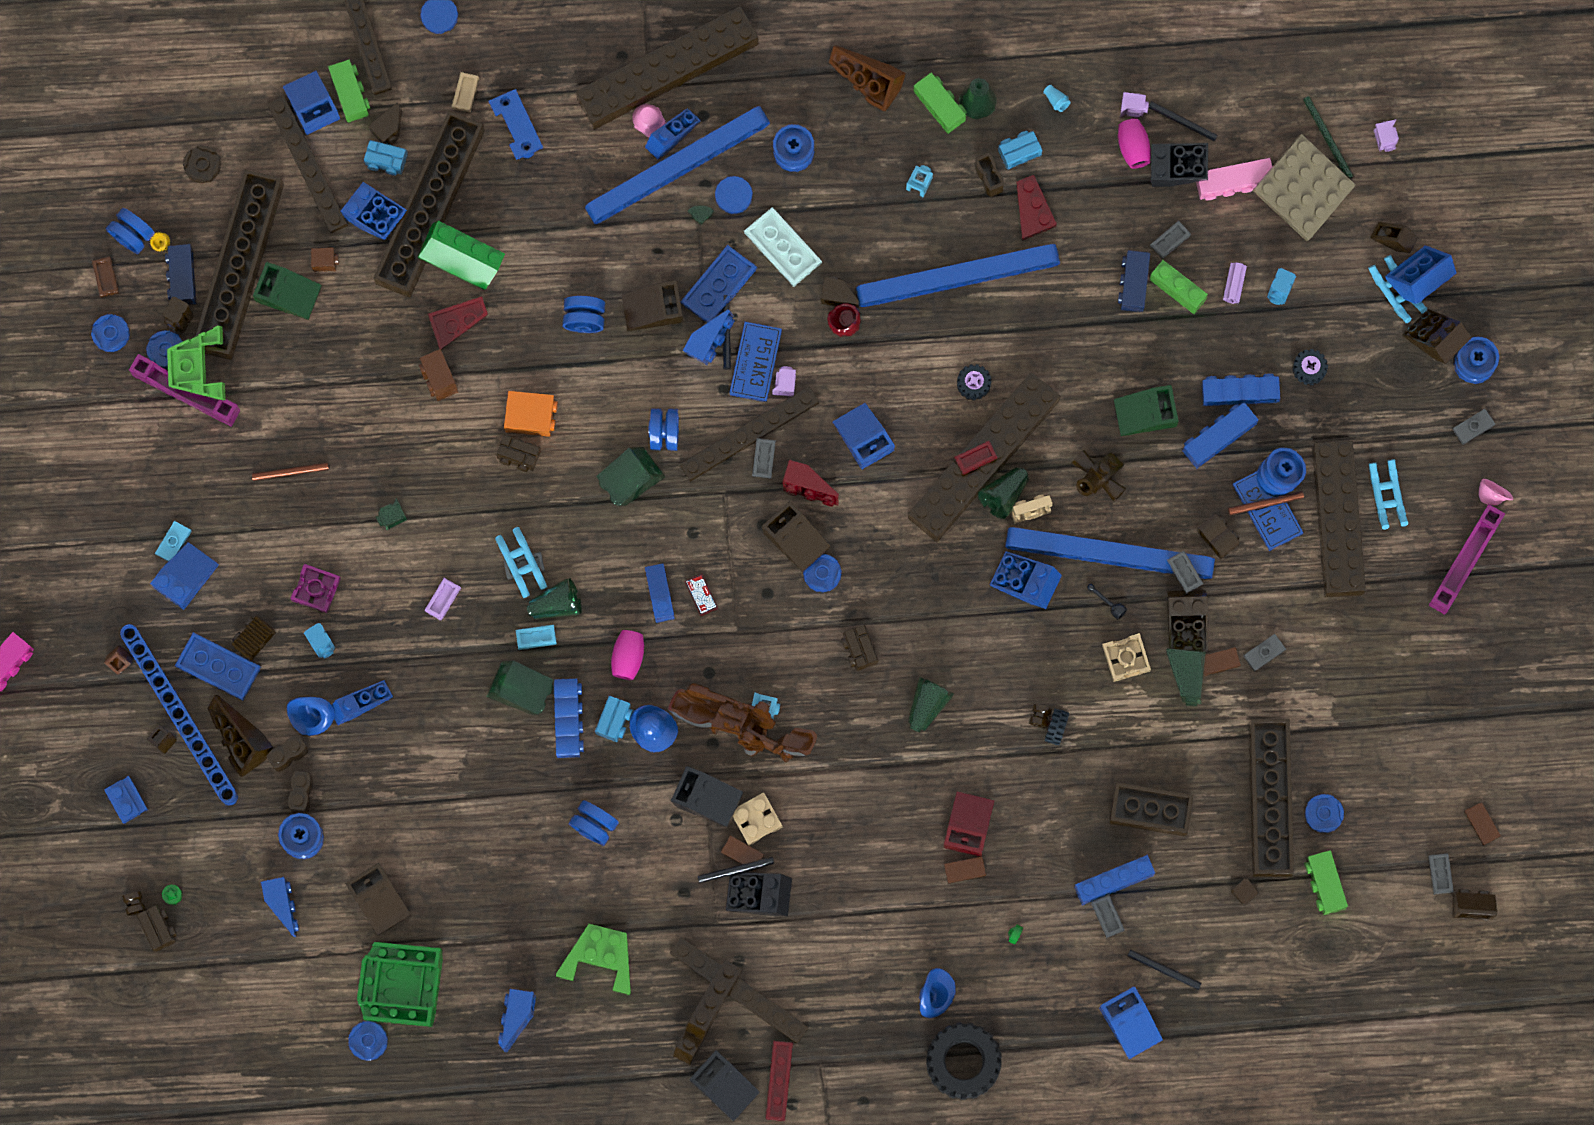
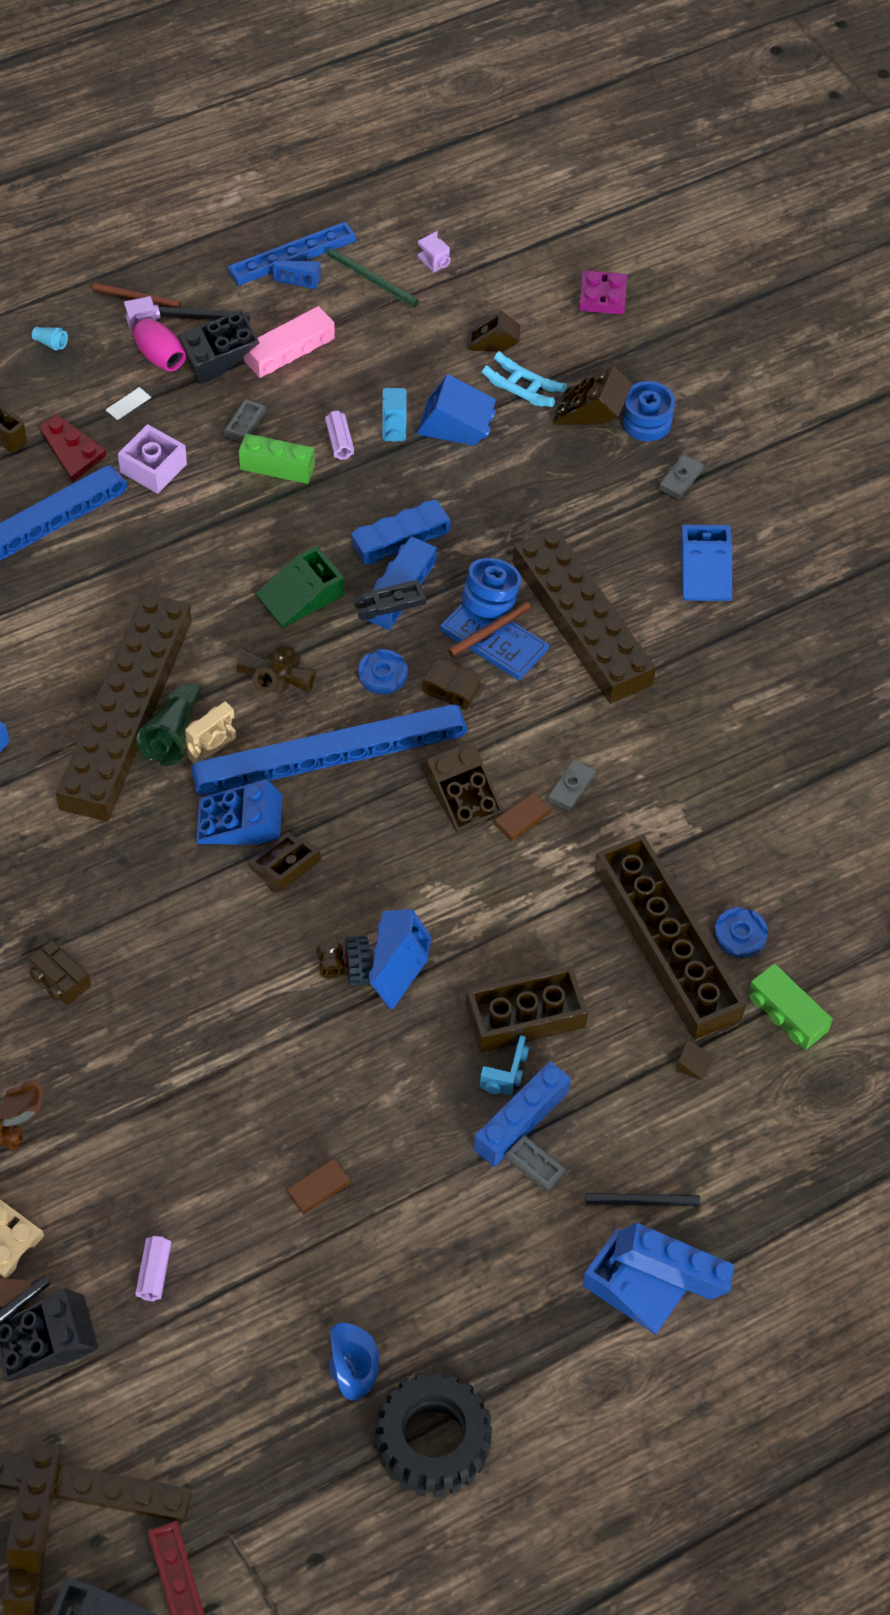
camera: 30 degrees left, 20 degrees down
clear green cone [908,677,954,733] -> none
dark red slope [943,792,995,857] -> none
dark red tile [954,441,997,475] -> none
black wheel [957,364,991,400] -> none
dark azure brick [998,131,1042,170] -> none
green tile [1008,924,1024,944] -> none
black hinge [1087,584,1128,620] -> none
tan brick [1102,633,1151,682] -> none
dark blue brick [1118,250,1150,312] -> none
clear green slope [1166,648,1206,707] -> none
dark grey plate [1167,551,1203,594] -> none
dark tan plate [1252,134,1356,241] -> none
black wheel [1293,349,1328,385] -> none
medium azure piece [1369,459,1408,529] -> none
blue slope [1385,245,1456,304] -> none
magenta arch [1429,504,1505,615] -> none
bright pink hat [1479,478,1513,506] -> none
none -> copper bar [92,283,181,308]
none -> white sticker [106,387,151,420]
none -> lavender brick [118,424,187,494]
none -> lavender axle [136,1236,172,1301]
none -> clear green tile [167,684,201,709]
none -> blue tile [227,221,356,286]
none -> dark brown brick [248,832,321,893]
none -> blue slope [272,261,321,289]
none -> black hinge [353,580,426,621]
none -> blue tile [358,649,408,695]
none -> blue slope [369,909,432,1009]
none -> blue slope [417,374,496,446]
none -> dark azure bracket [480,1035,529,1096]
none -> magenta brick [579,270,627,315]
none -> blue brick [613,1223,734,1300]
none -> blue slope [679,525,732,601]

